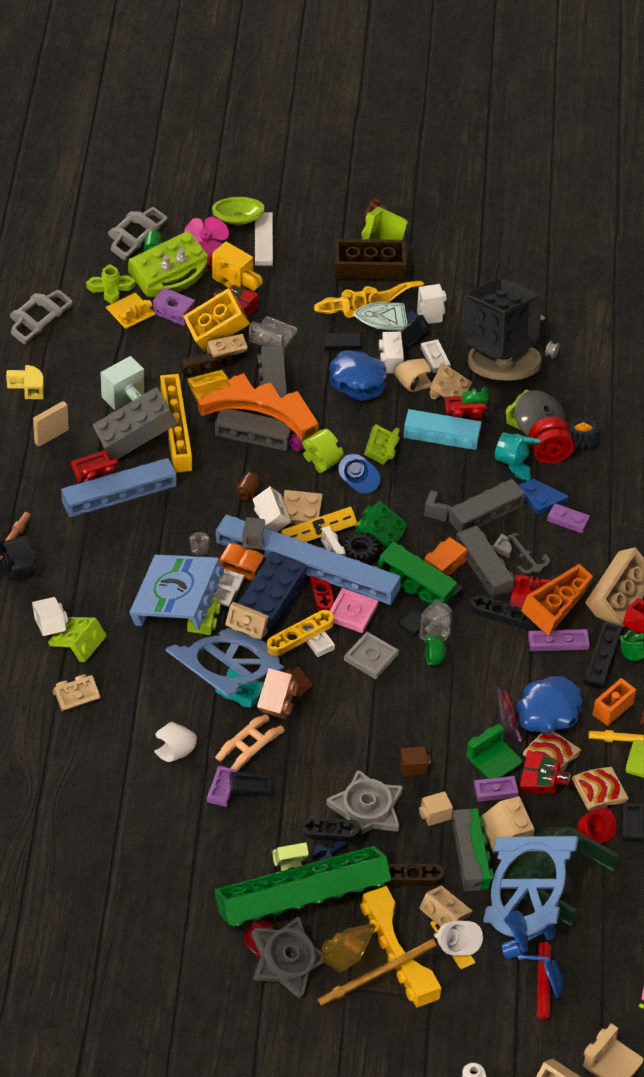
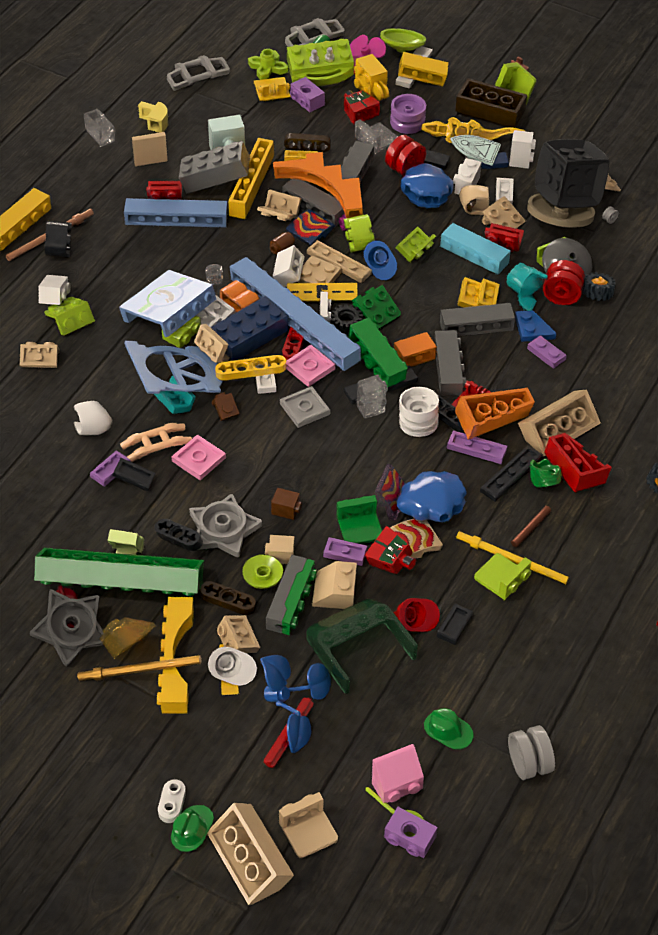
camera: 25 degrees right, 0 degrees up
yellow brick [183,288,250,352] -> none
tan bracket [207,334,247,357] -> none
dark grey panel [242,517,265,549] -> none
brick [257,668,299,719] -> none
dark blue bar [313,841,349,861] -> none
black tile [398,314,431,349] -> none
dark grey panel [424,490,451,522] -> none
green hair [425,635,446,666] -> none
green hair [461,387,489,405] -> none
medium blue window [483,836,579,937] -> none
light grey tile [493,534,512,558] -> none
dark grey piece [507,533,550,576] -> none
slope [572,767,629,811] -> none
orange brick [593,678,636,726] -> none
none -> bright pink plate [172,435,226,480]
none -> lime dish [243,555,283,589]
none -> tan bracket [257,190,302,221]
none -> slope [286,209,335,246]
none -> tan tile [307,240,372,283]
none -> red wheel [385,135,426,176]
none -> medium lavender wheel [390,94,426,134]
none -> yellow brick [398,52,448,86]
none -> white wheel [399,387,439,437]
none -> yellow slope [458,277,500,307]

